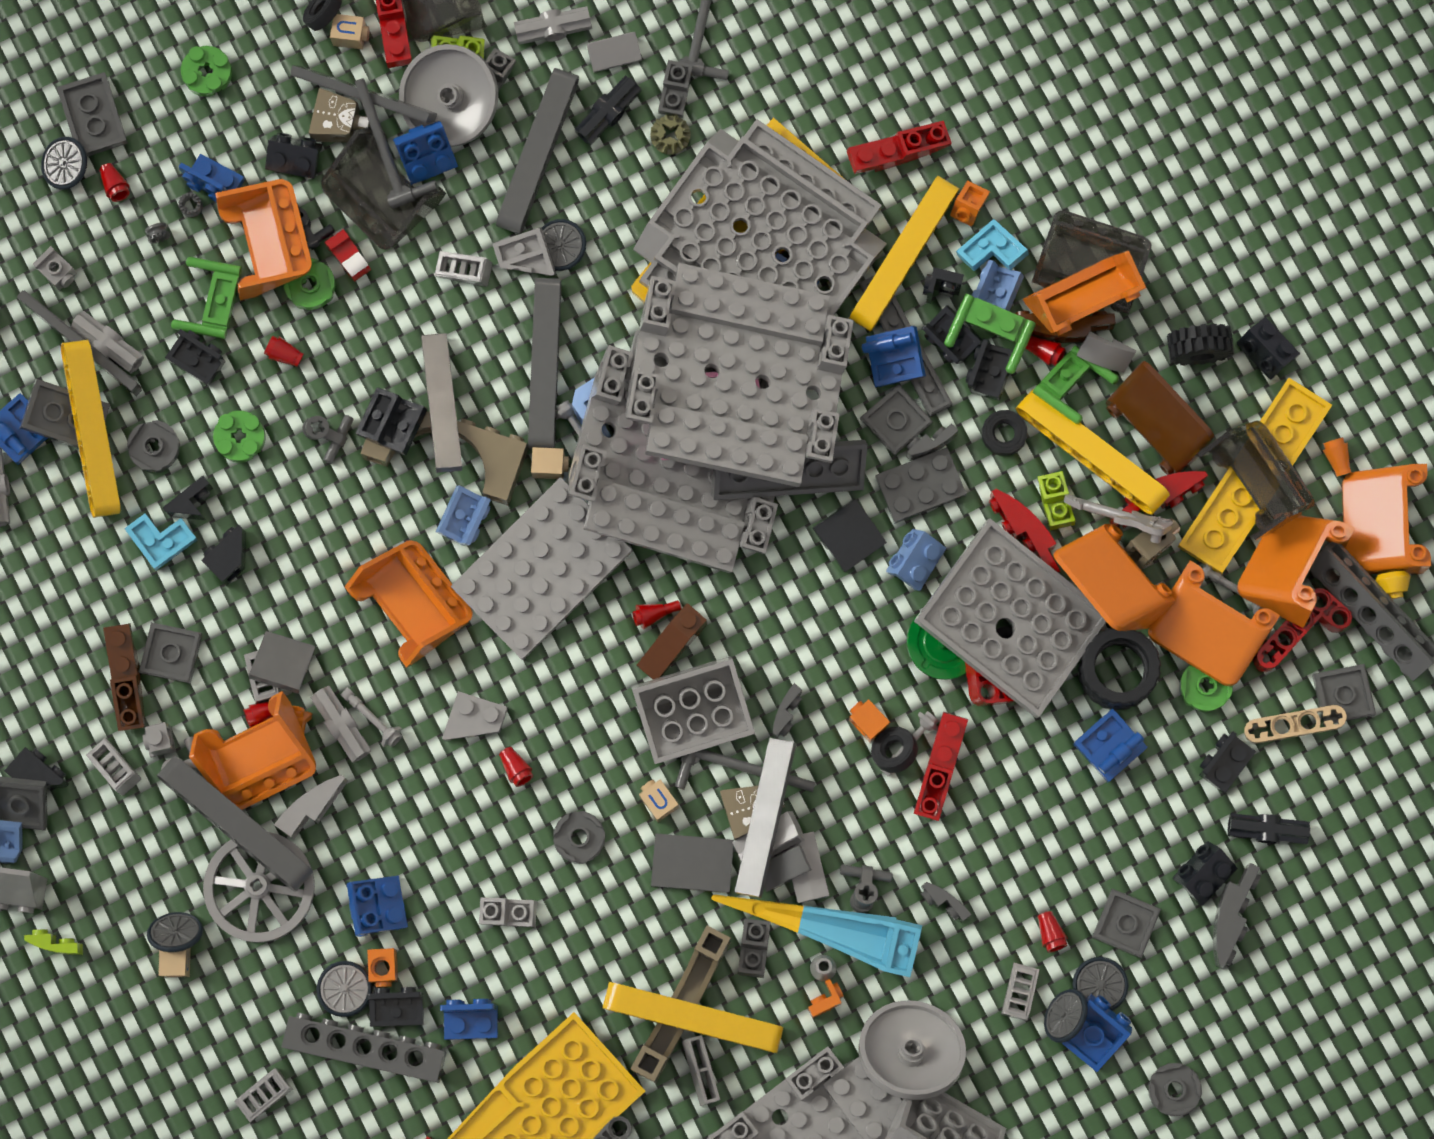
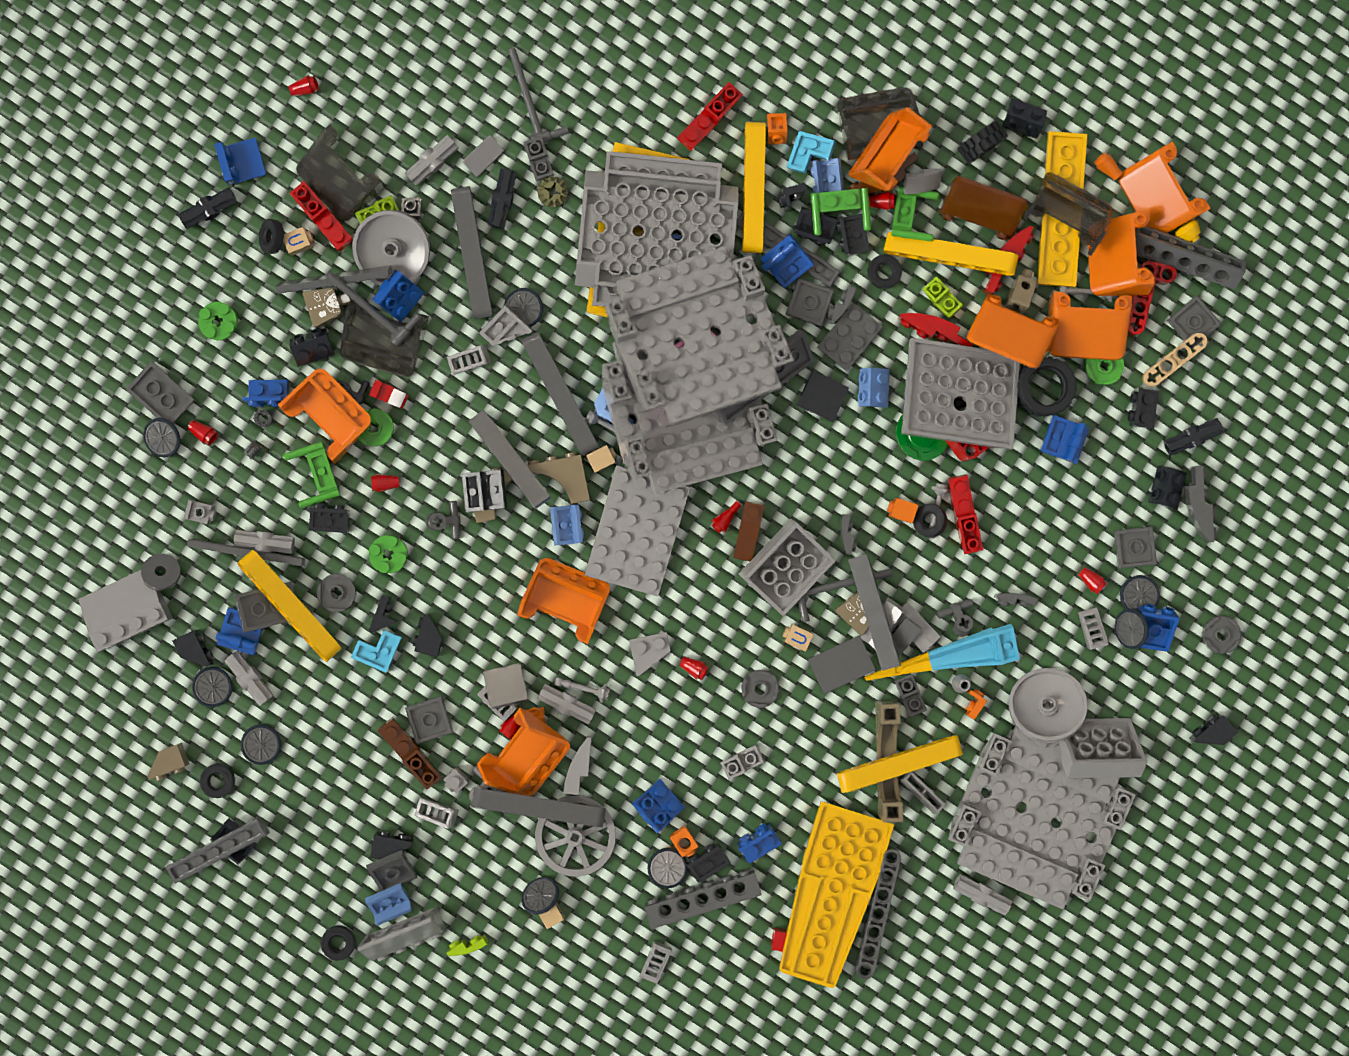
camera: 35 degrees left, 10 degrees up
light grey piece [1064,494,1173,543] -> none

